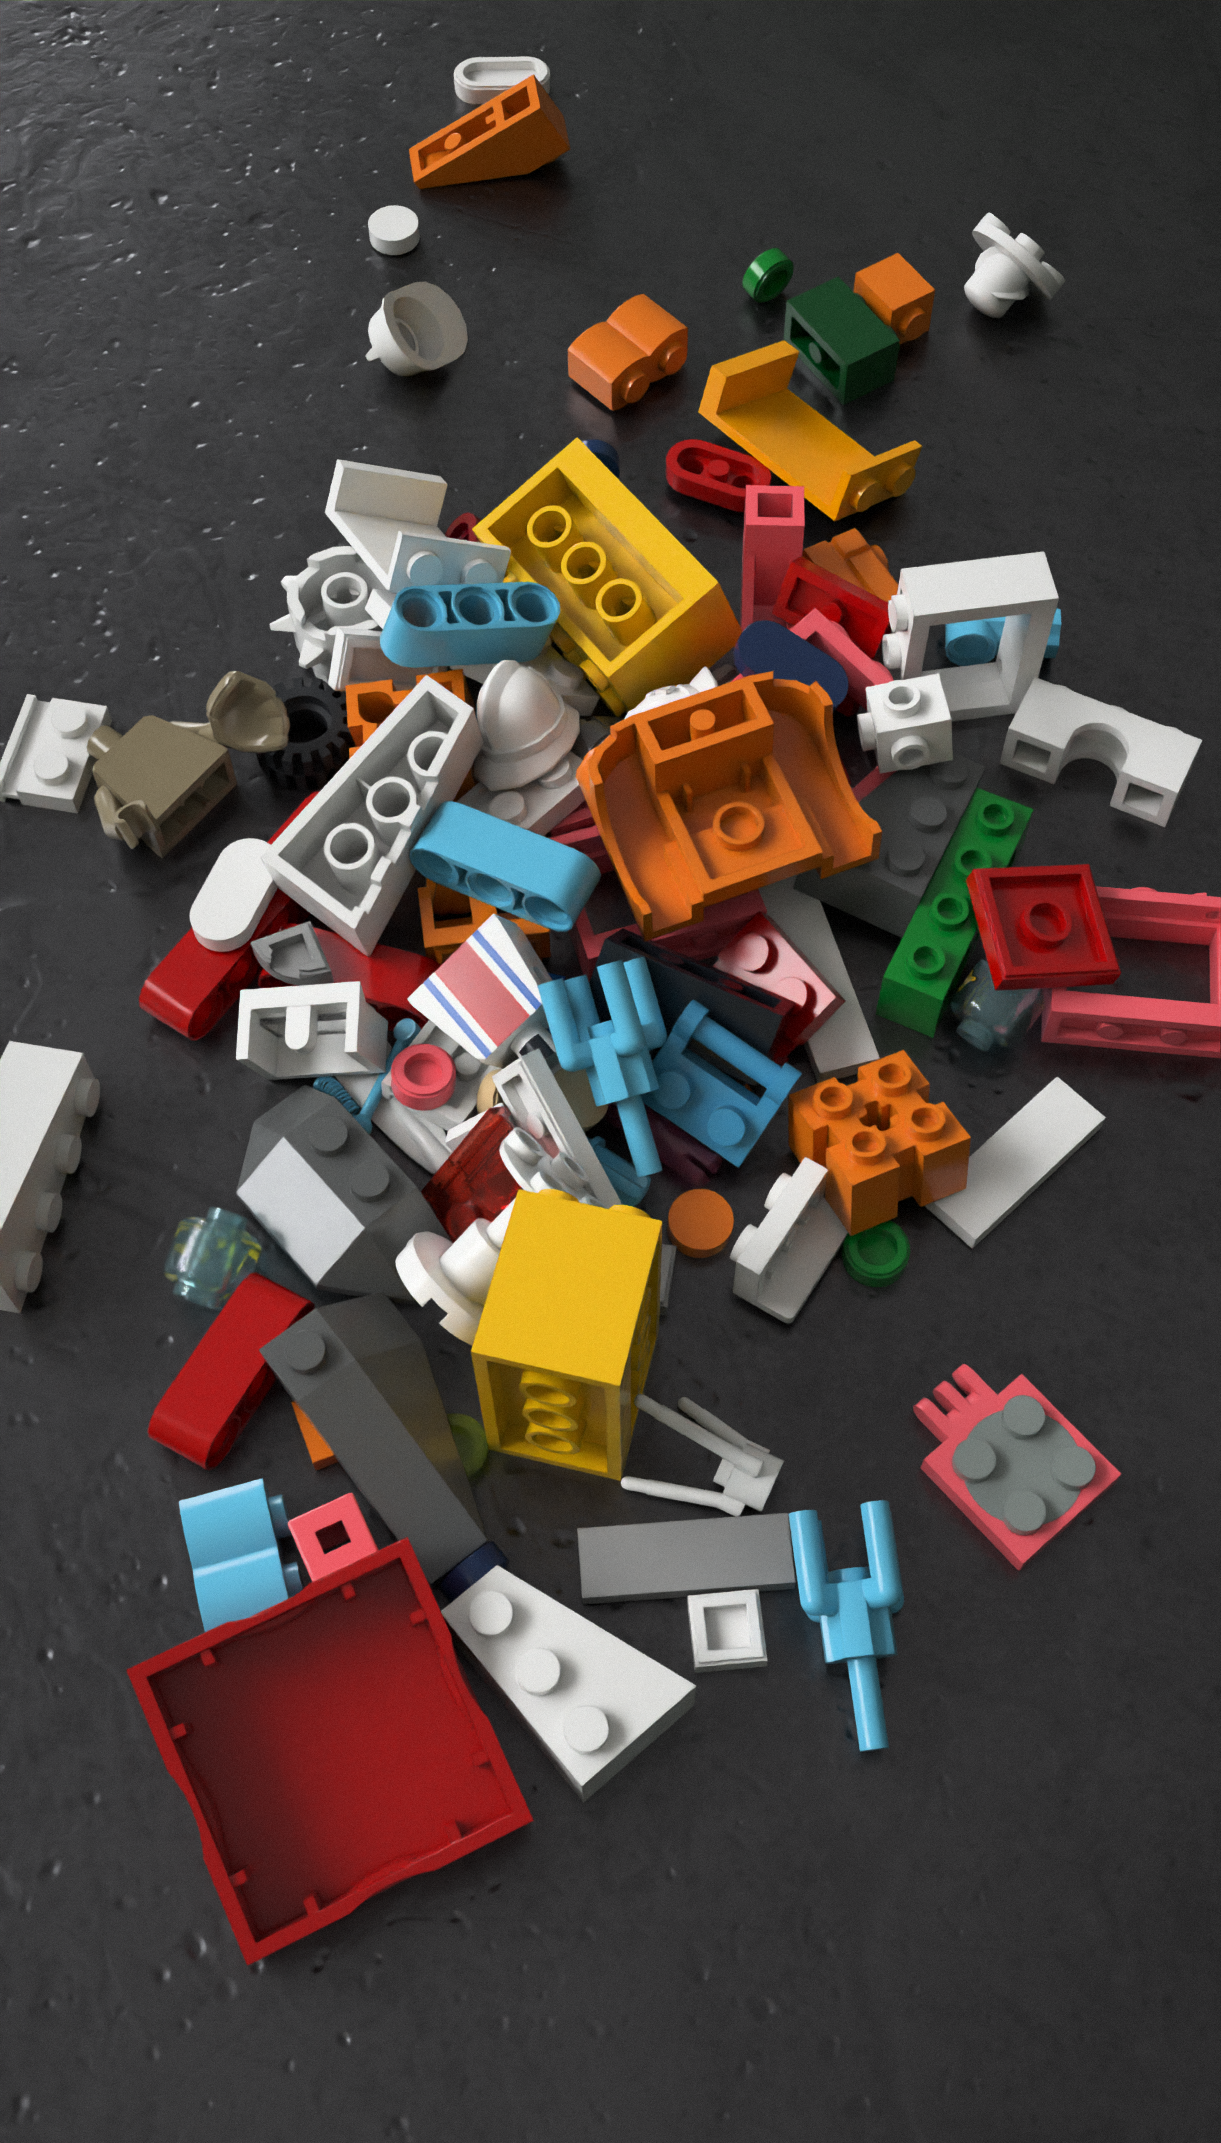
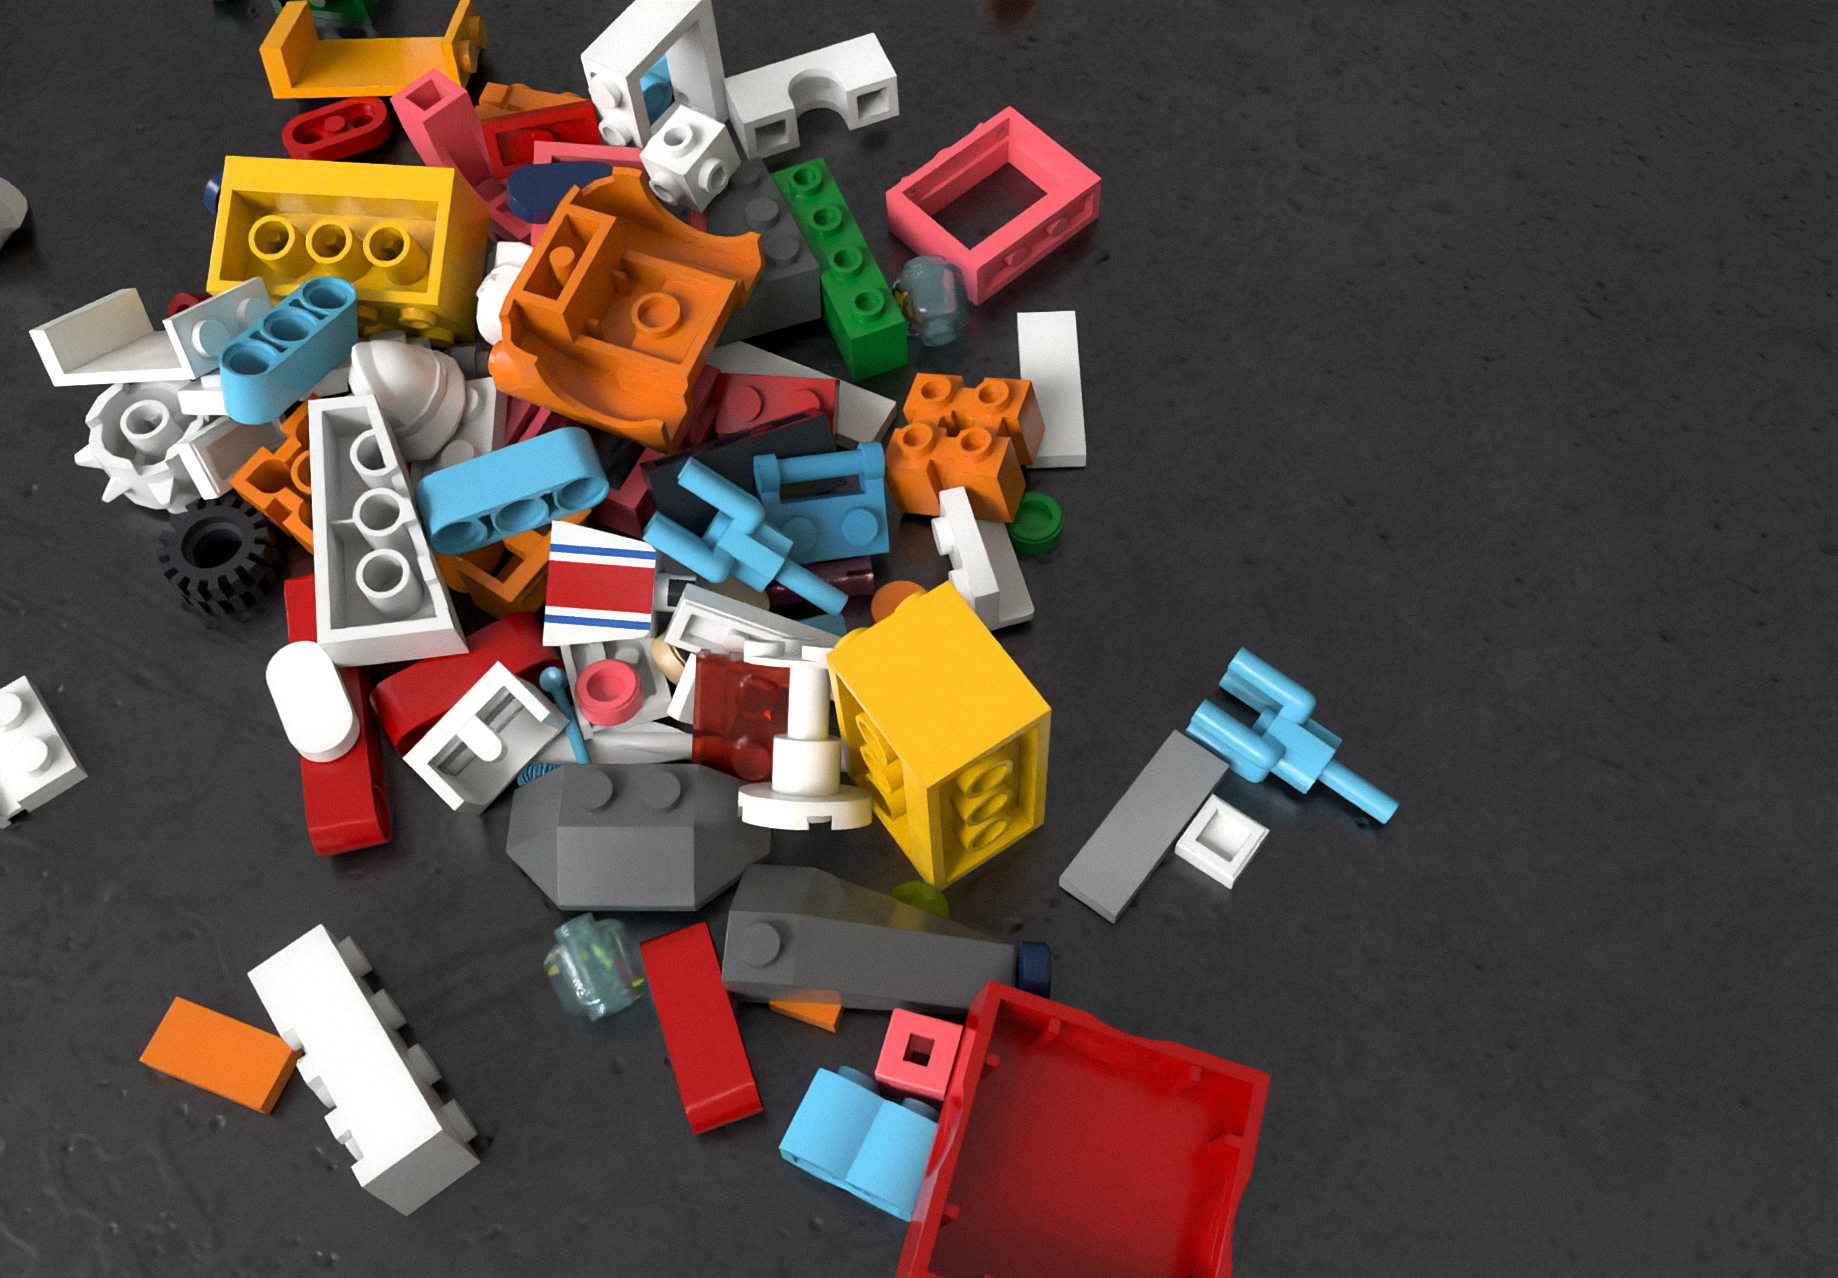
camera: 45 degrees left, 0 degrees up
dark tan torso [87,671,290,858] -> none
light grey tile [251,921,334,986] -> none
white wedge [441,1565,697,1803] -> none
orange brick [567,294,688,411] -> none
white plant [621,1394,784,1517] -> none
piece [913,1364,1121,1571] -> none
red plate [966,864,1121,991] -> none

